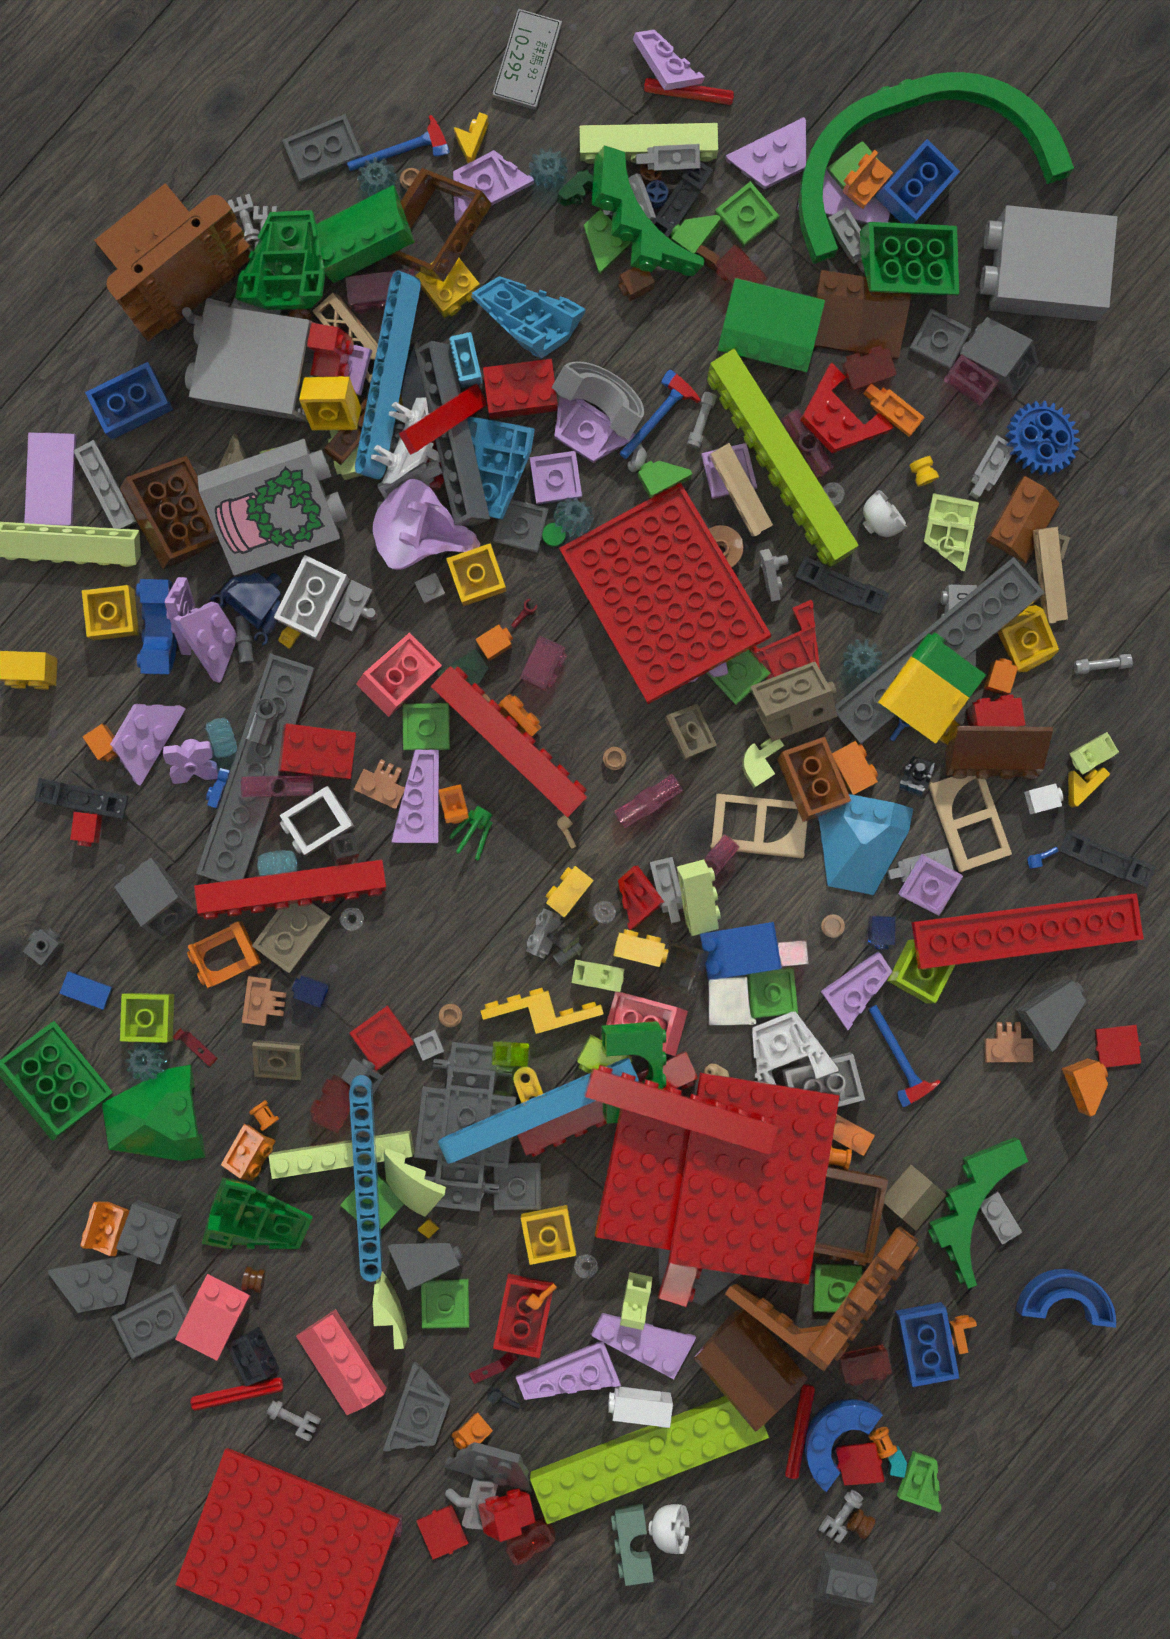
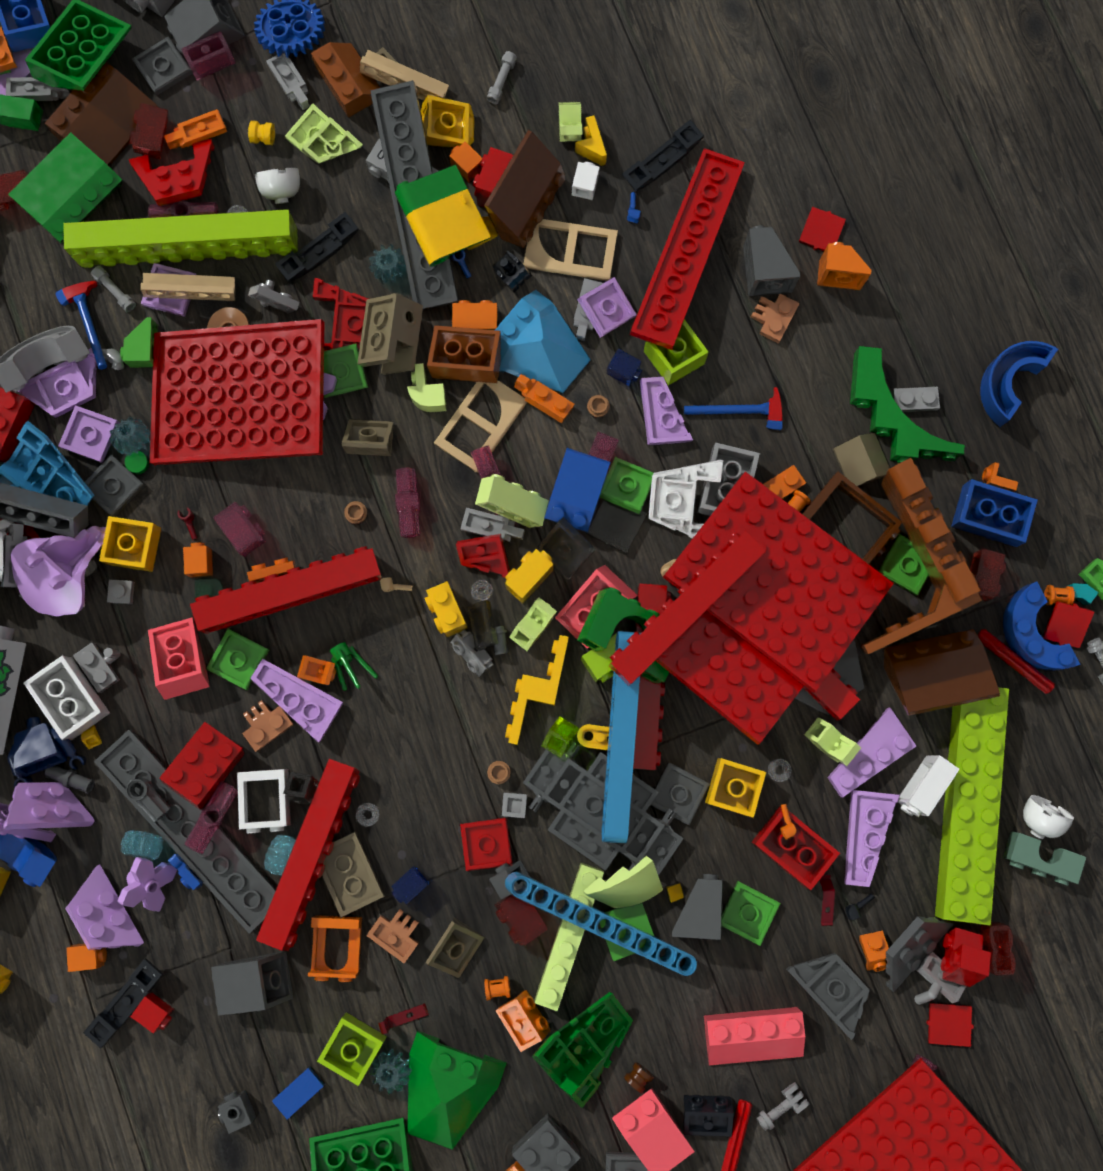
camera: 60 degrees left, 5 degrees down
yellowish green slope [373,1272,408,1349] -> none
none -> orange hinge [514,374,575,423]

